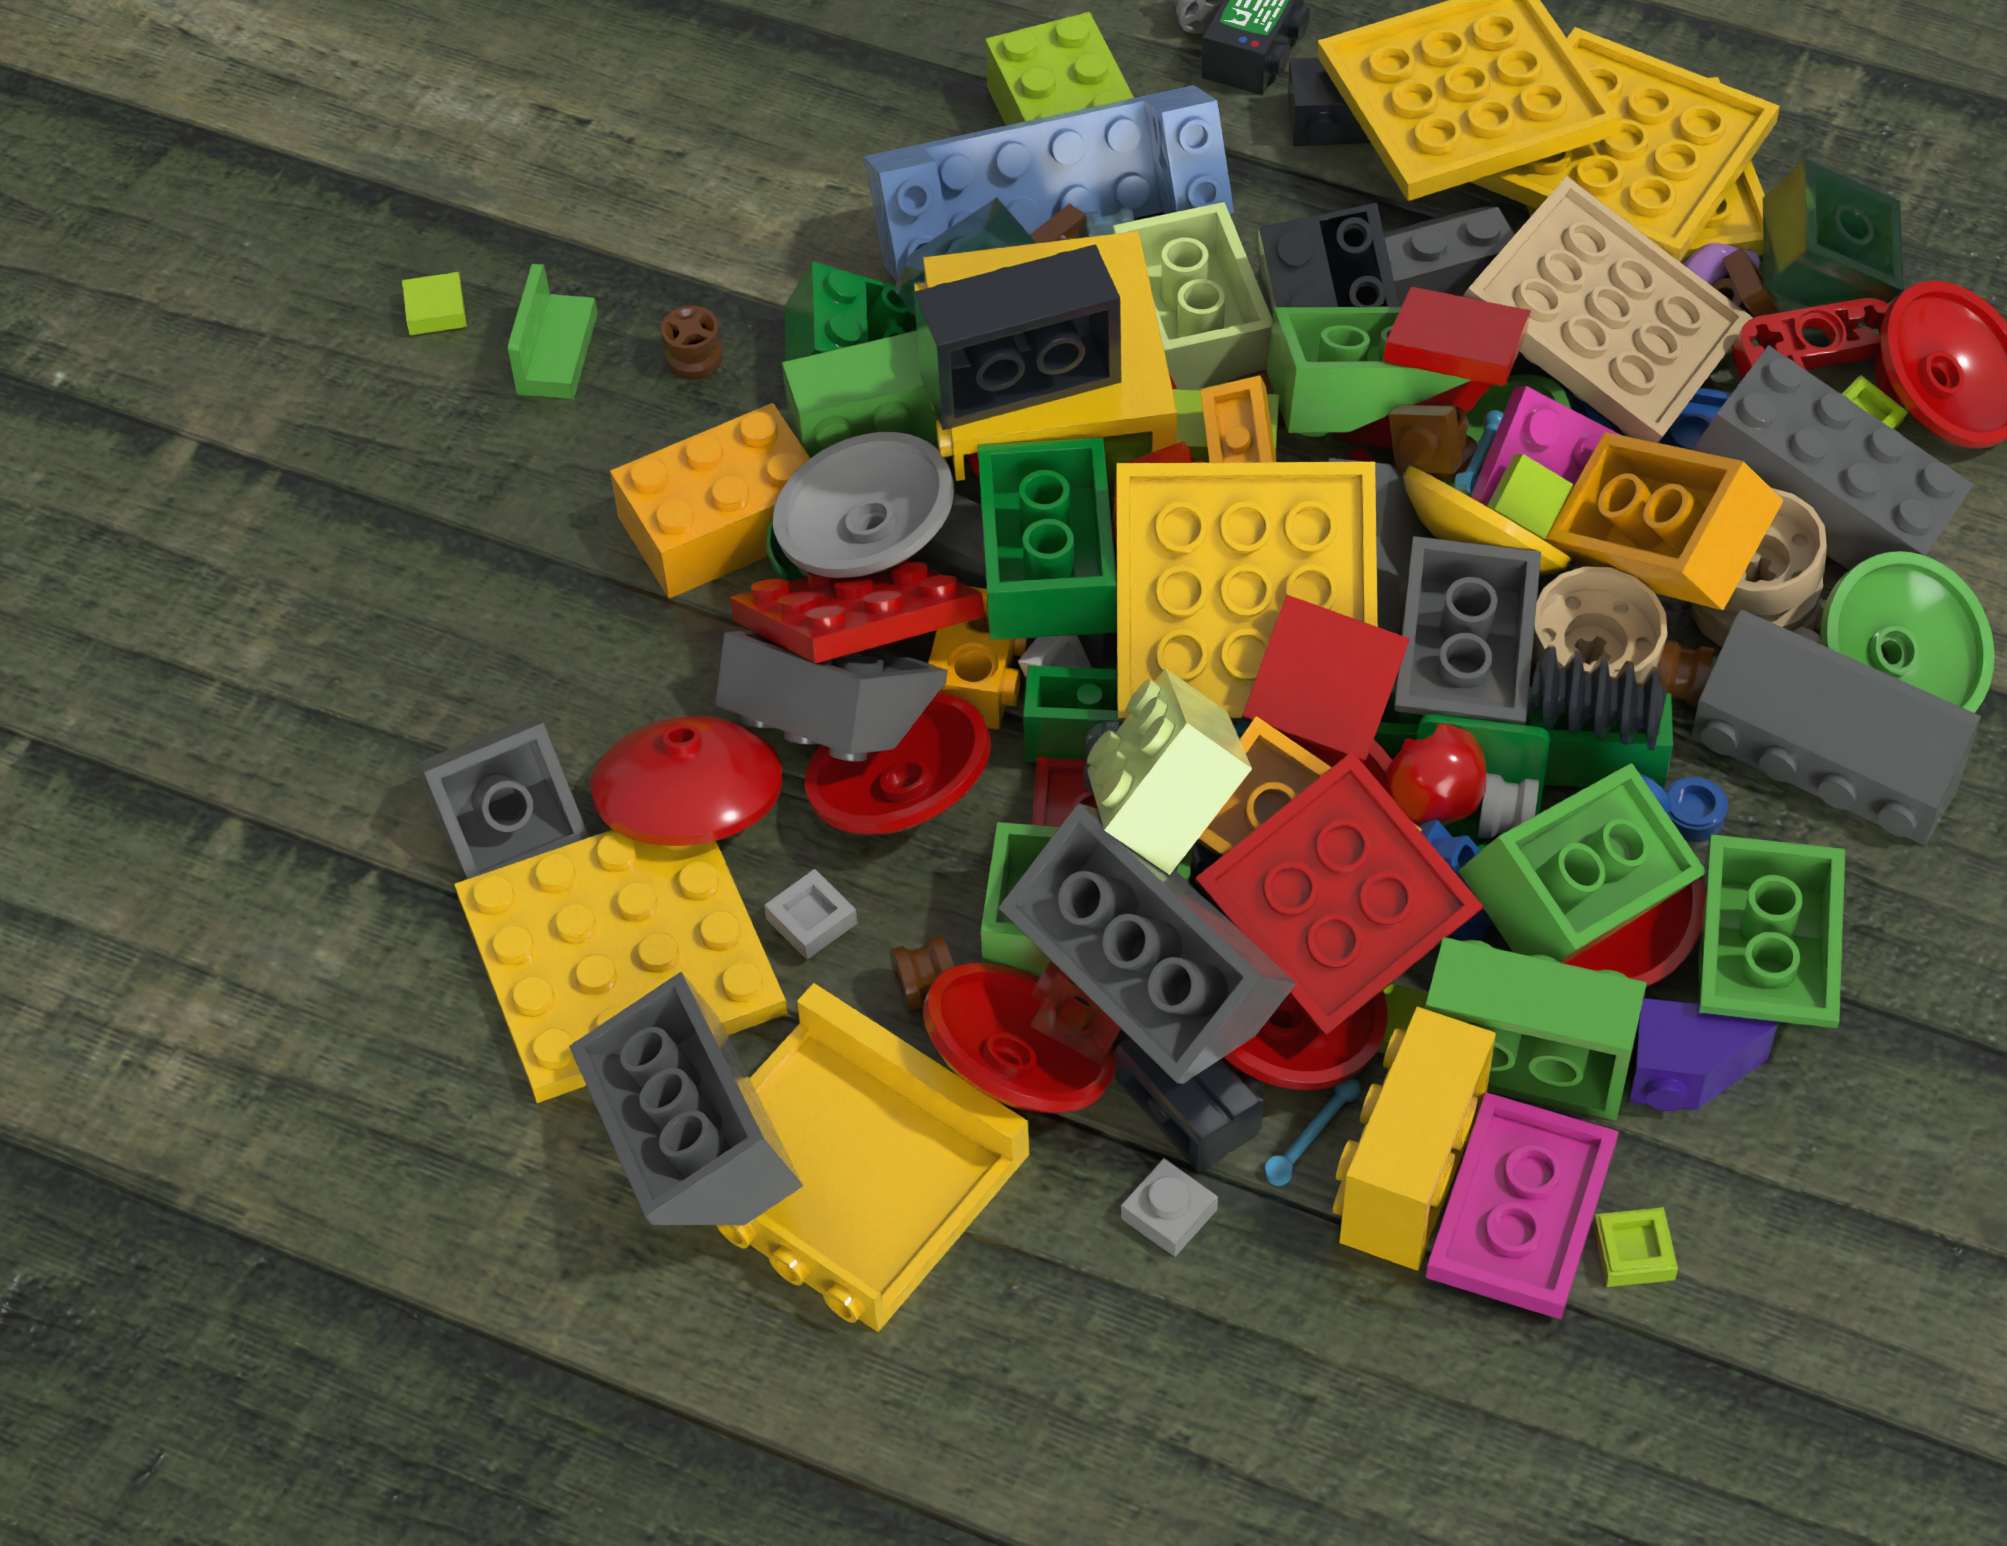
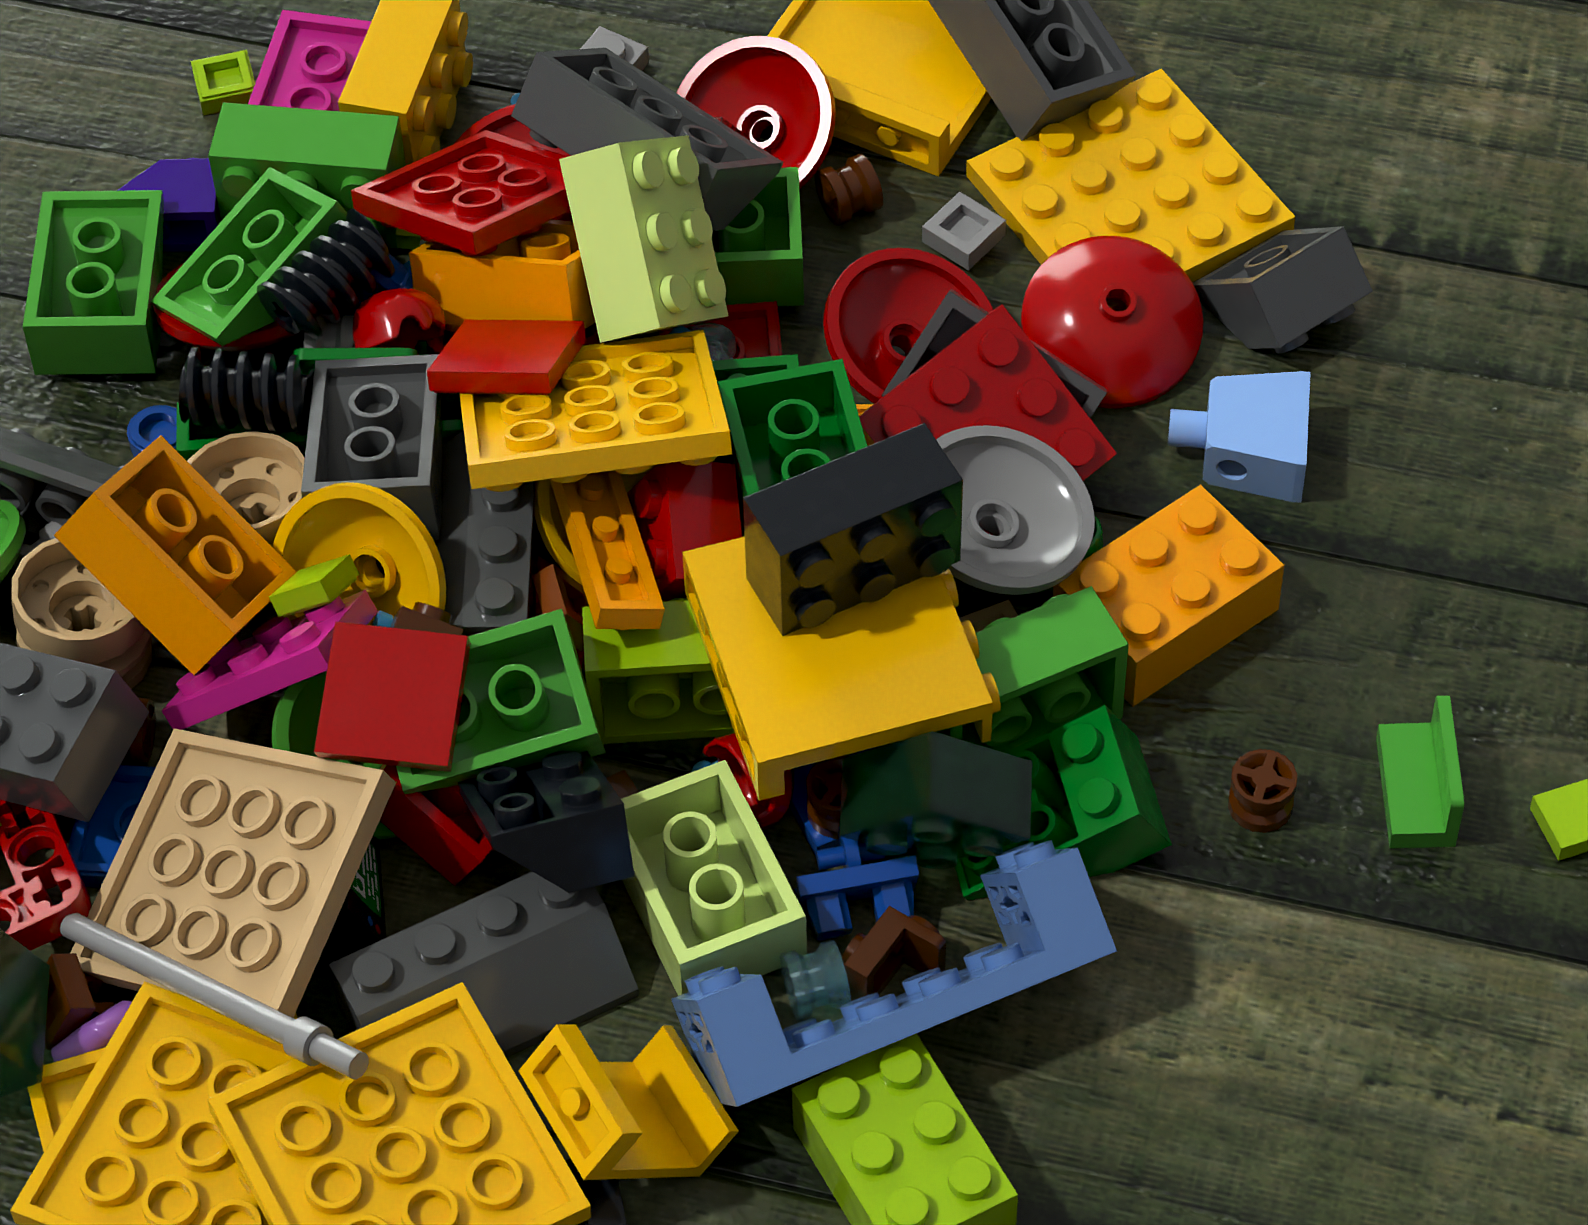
camera: 170 degrees right, 0 degrees up
none -> light grey bar [60,913,369,1079]
none -> black piece [257,208,395,339]
none -> yellow panel [518,1024,739,1180]
none -> light blue torso [1168,371,1310,503]

